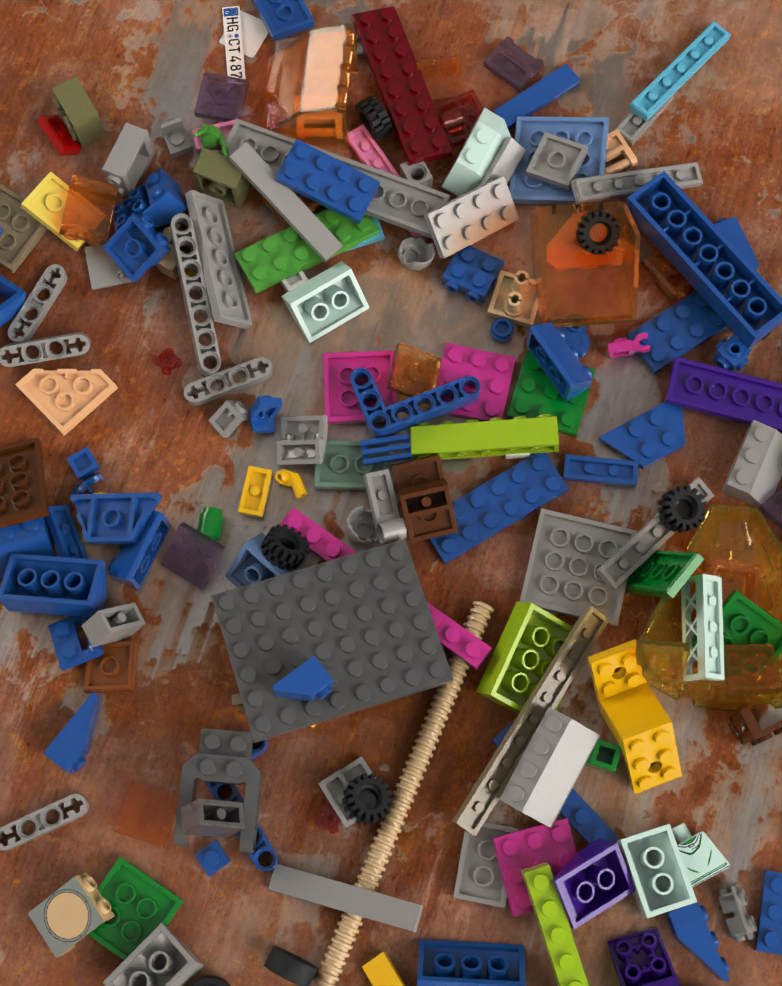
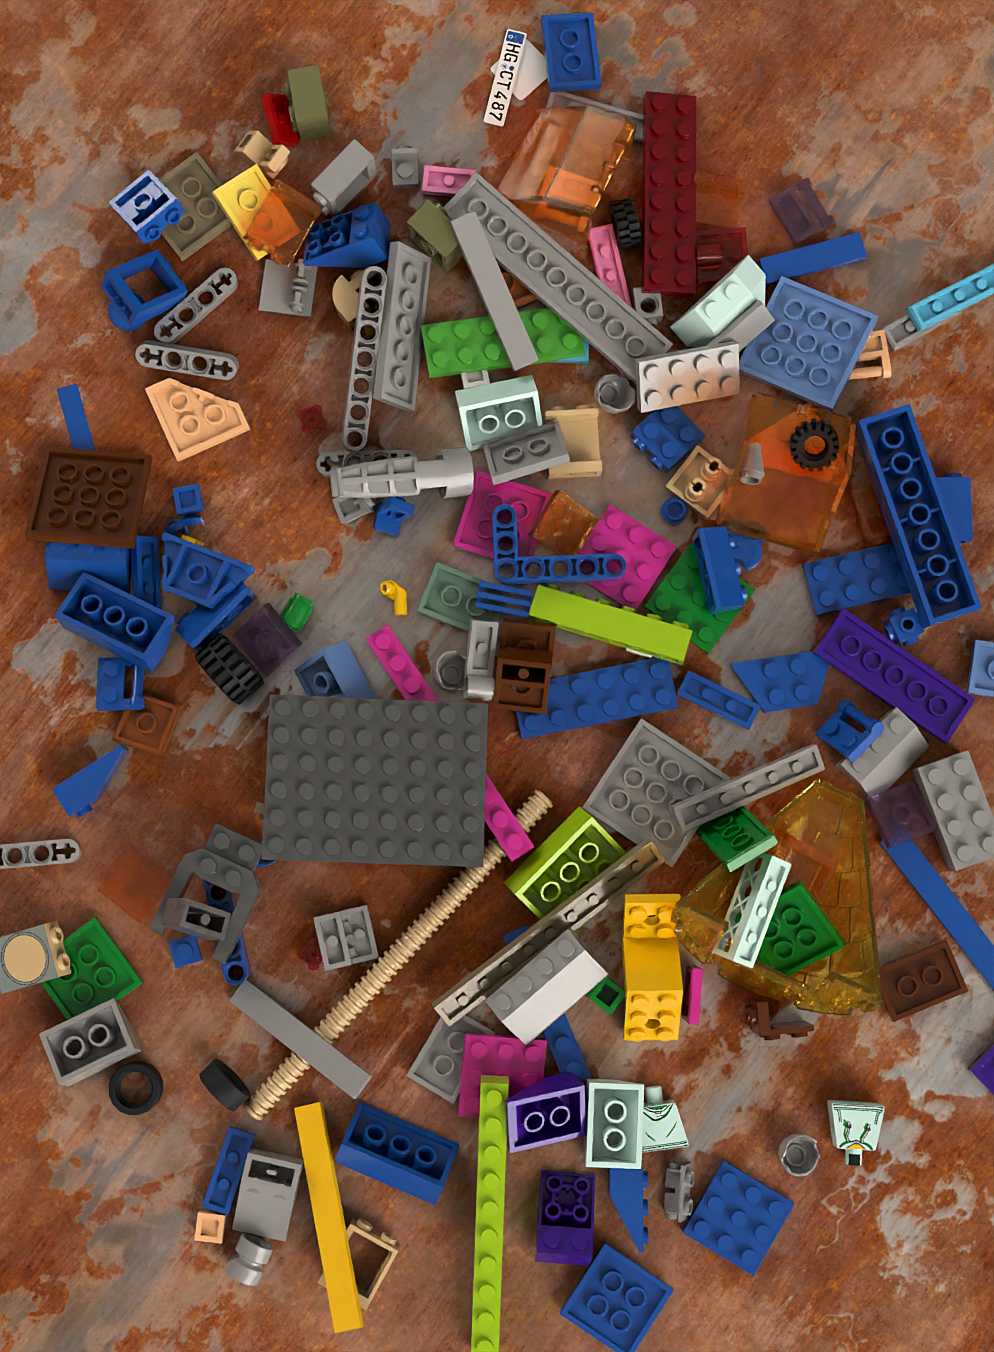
camera: 15 degrees right, 10 degrees up
light grey brick [82,602,146,647] -> none
blue plate [103,214,171,282] -> none
clear purple plate [194,72,249,122] -> none
bright green plant [194,124,229,168] -> none
yellow plate [238,466,273,519] -> none
black tyre [261,524,310,571] -> none
blue slope [272,655,333,702] -> none
blue plate [275,138,380,224] -> none
light grey slope [276,415,328,465] -> none
black tyre [342,773,393,825] -> none
light grey plate [526,132,588,190] -> none
light grey tile [570,162,703,204] -> none
dark pink plate [607,333,650,359] -> none
black tyre [658,485,707,533] -> none
clear orange plate [724,644,782,695] -> none
none -> black tyre [195,633,264,705]
none -> tan brick [234,131,290,179]
none -> light grey piece [329,447,474,498]
none -> light grey plate [483,421,570,485]
none -> tan panel [545,405,602,479]
none -> dark pink tile [682,965,703,1025]
none -> light grey cone [738,443,765,485]
none -> blue plate [815,699,884,763]

